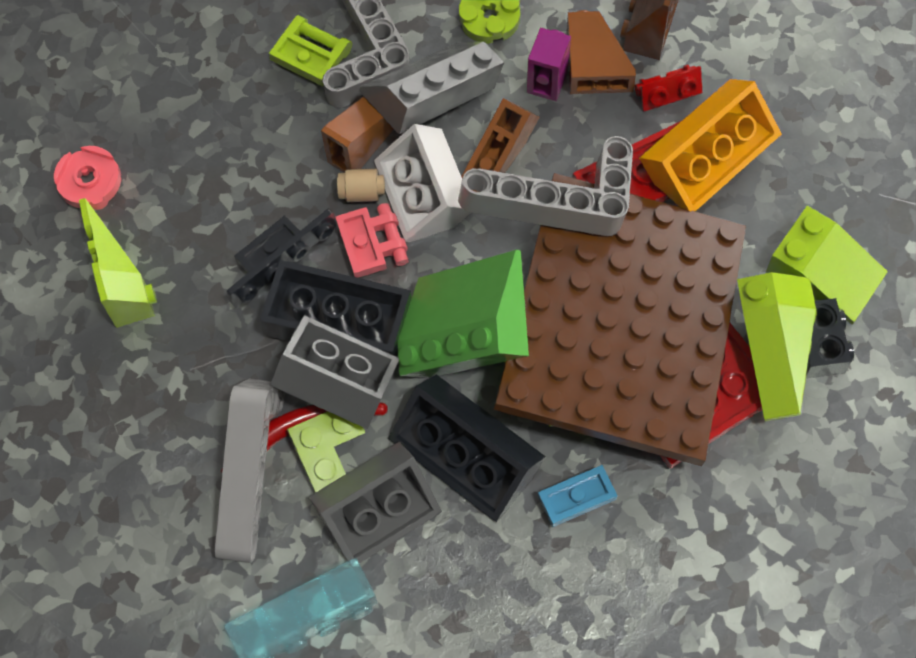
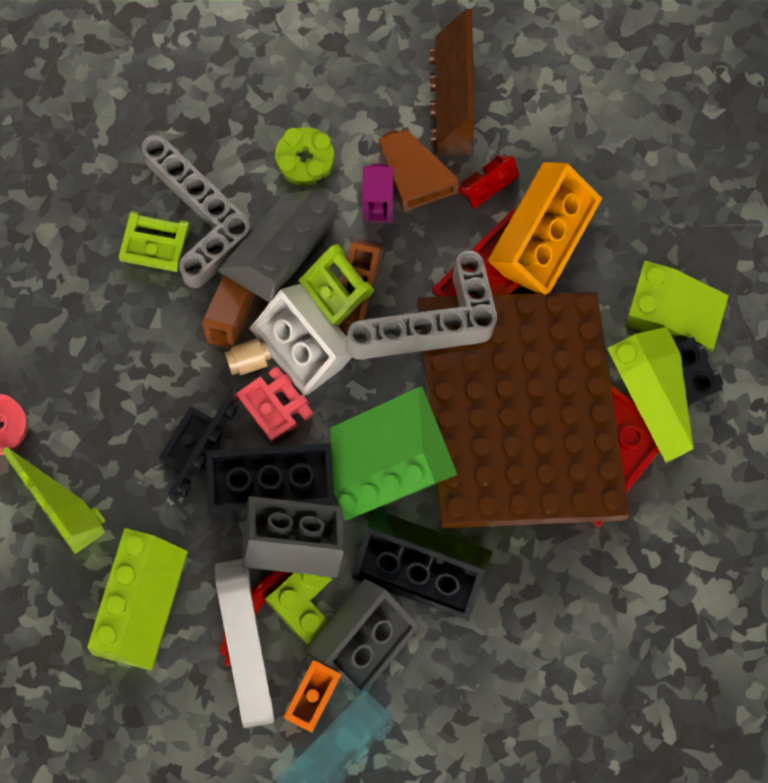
camera: 20 degrees left, 5 degrees up
dark azure plate [538,465,617,528] -> none
none -> lime slope [87,528,188,671]
none -> orange slope [283,660,342,734]
none -> lime plate [298,244,374,326]

